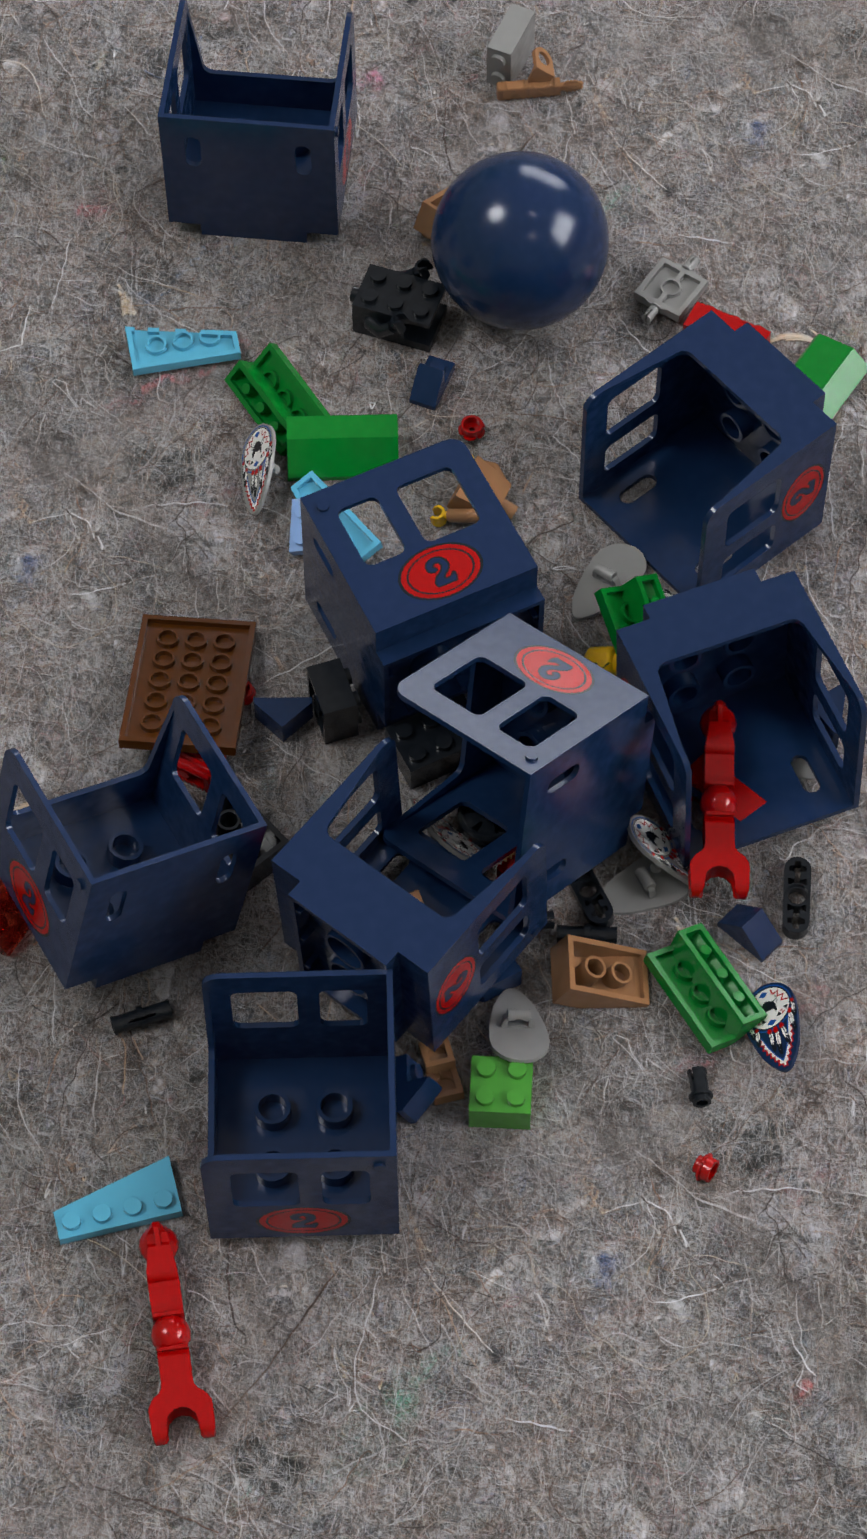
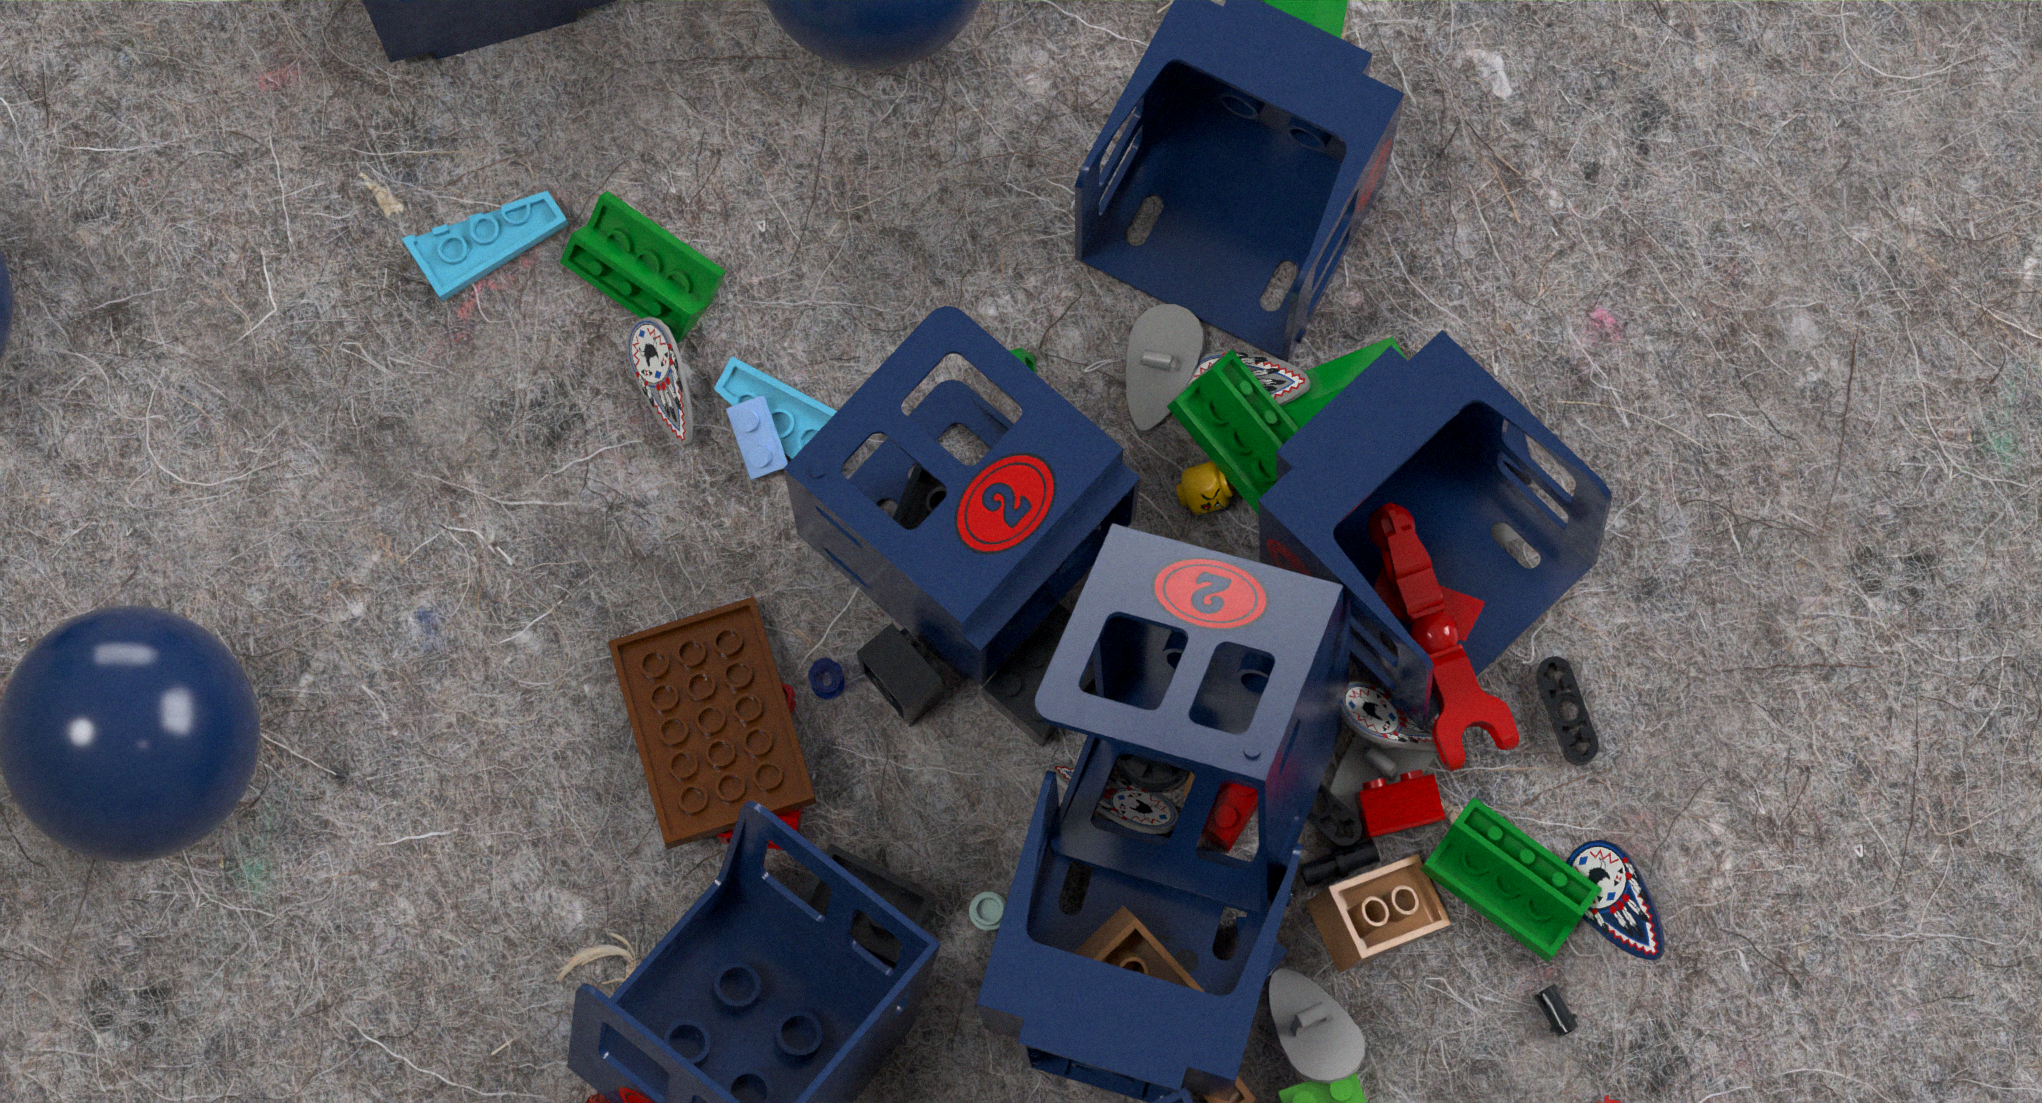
camera: 20 degrees left, 15 degrees up
dark blue slope [254,697,313,742] -> none
green slope [286,414,399,481] -> none
black torso [350,258,447,353] -> none
dark blue slope [409,355,455,411] -> none
medium nougat torso [430,455,518,527] -> none
red plate [458,415,485,441] -> none
dark blue slope [717,904,782,962] -> none
none -> clear blue bush [808,658,845,700]
none -> red brick [1354,769,1445,839]

